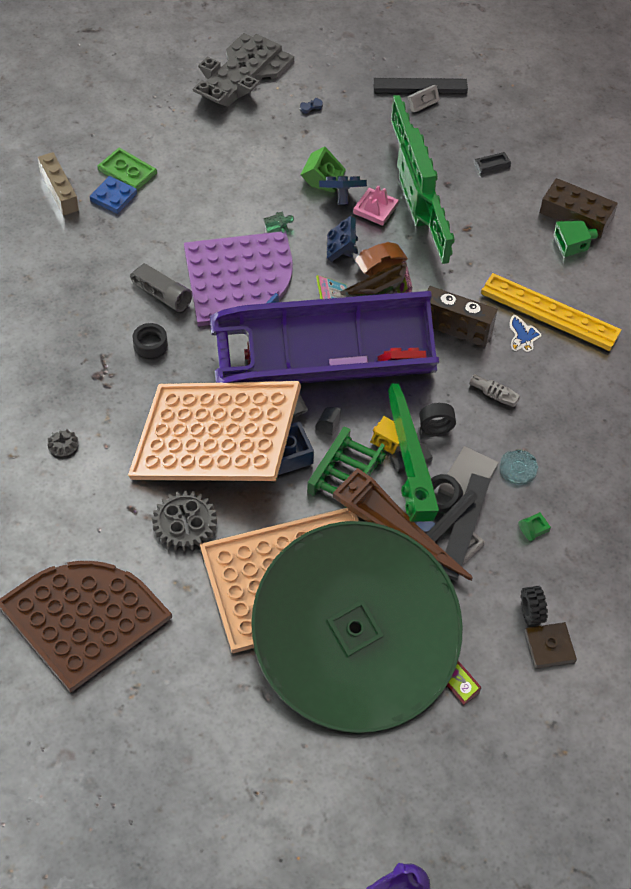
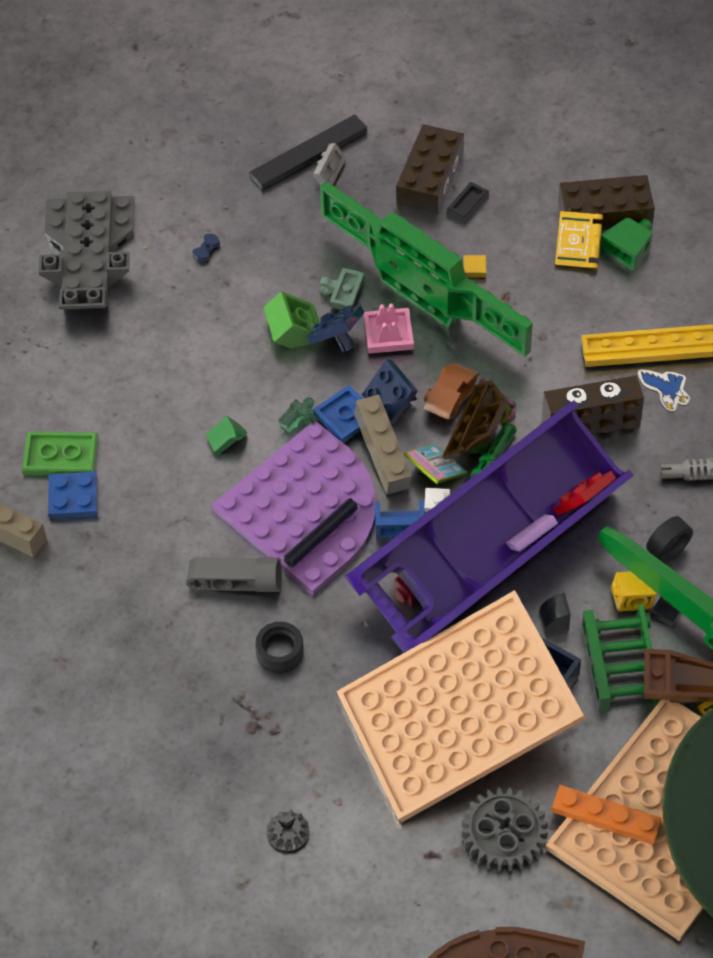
camera: 30 degrees left, 0 degrees up
none -> green tile [206,416,247,454]
none -> black axle [283,498,358,567]
none -> blue plate [313,385,363,443]
none -> sand green plate [319,268,364,310]
none -> dark tan brick [354,395,412,495]
none -> dark brown brick [396,124,464,213]
none -> yellow tile [463,255,486,278]
none -> orange plate [551,785,662,845]
none -> yellow piece [555,211,603,269]

